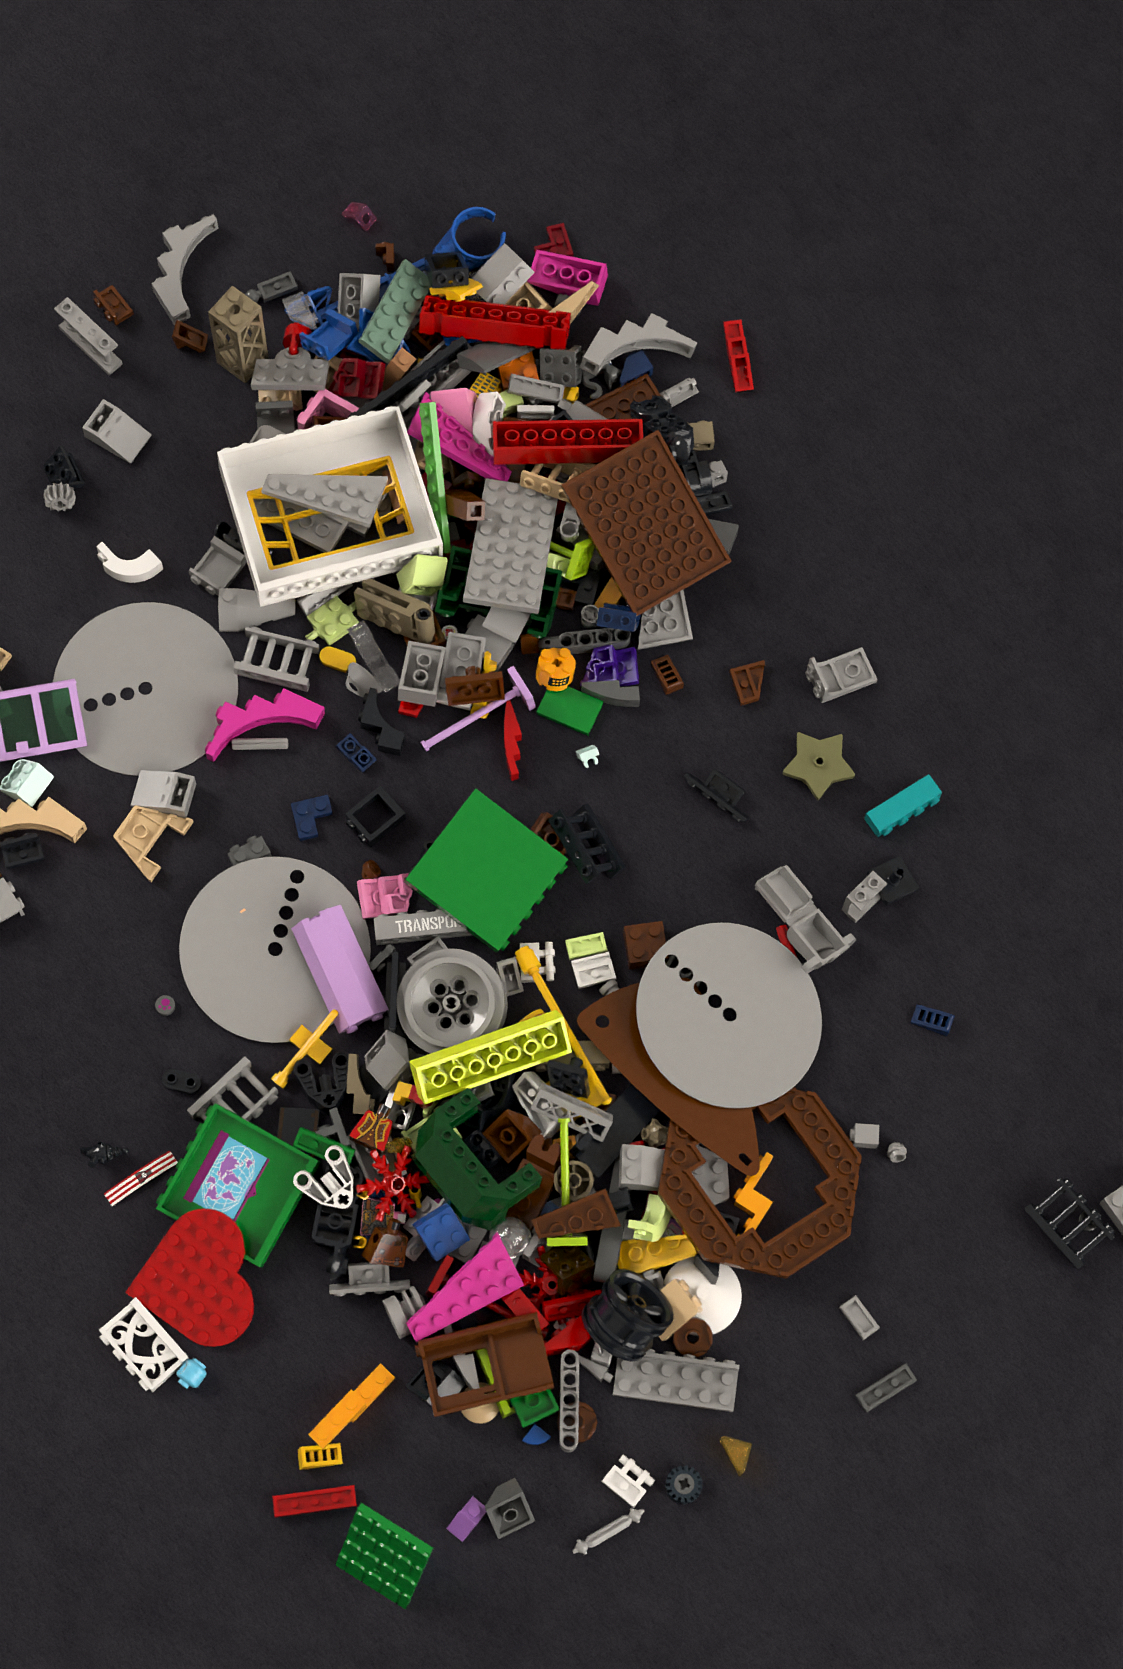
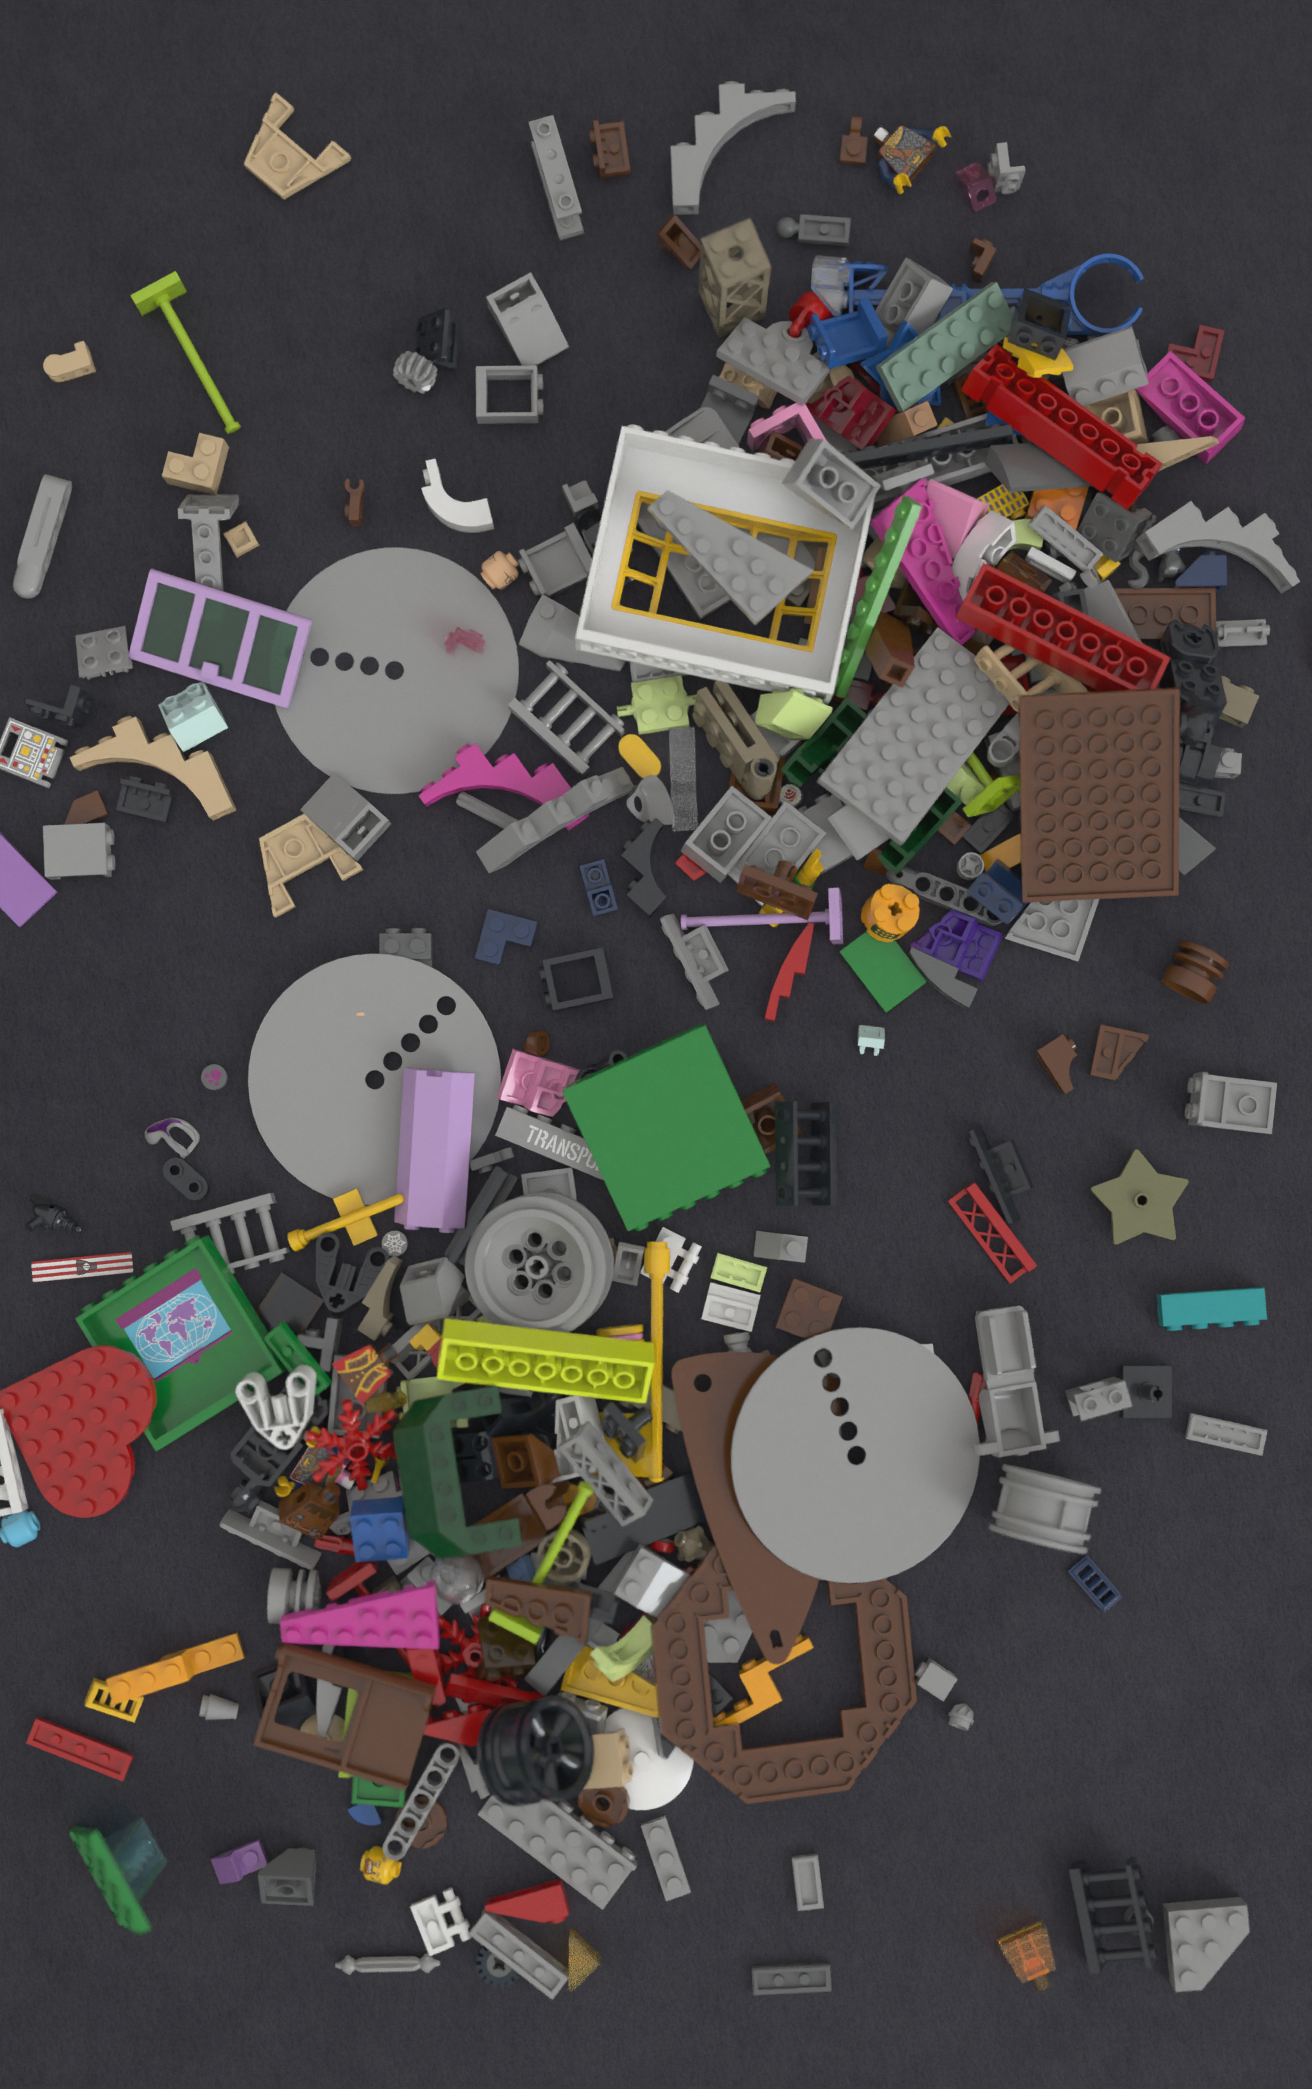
camera: 35 degrees right, 15 degrees up
reddish brown slope [651,655,684,695] -> none
none -> light grey piece [145,1118,200,1158]
none -> light grey cone [199,1694,239,1720]
none -> red axle [314,1534,355,1556]
none -> reddish brown plate [345,479,365,527]
none -> yellow head [360,1846,401,1884]
none -> light grey tile [382,1231,408,1256]
none -> clear pink bracket [444,627,486,656]
none -> light grey fence [469,1908,569,1999]
none -> light grey window [476,366,543,424]
none -> light grey arch [476,767,634,873]
none -> light nougat head [480,551,519,589]
none -> red slope [485,1878,570,1924]
none -> light grey panel [562,481,598,519]
none -> light grey plate [641,1815,691,1901]
none -> light grey bracket [660,914,729,1010]
none -> light grey slope [754,1231,808,1263]
none -> light grey slope [782,439,881,530]
none -> reddish brown plate [840,116,868,166]
none -> torso [872,125,951,194]
none -> red fence [948,1183,1037,1284]
none -> light grey bracket [987,142,1025,194]
none -> light grey wheel [988,1464,1101,1554]
none -> clear orange torso [996,1920,1056,1991]
none -> reddish brown arch [1034,1034,1077,1095]
none -> reddish brown wheel [1160,940,1230,1004]
none -> light grey plate [1185,1413,1268,1456]

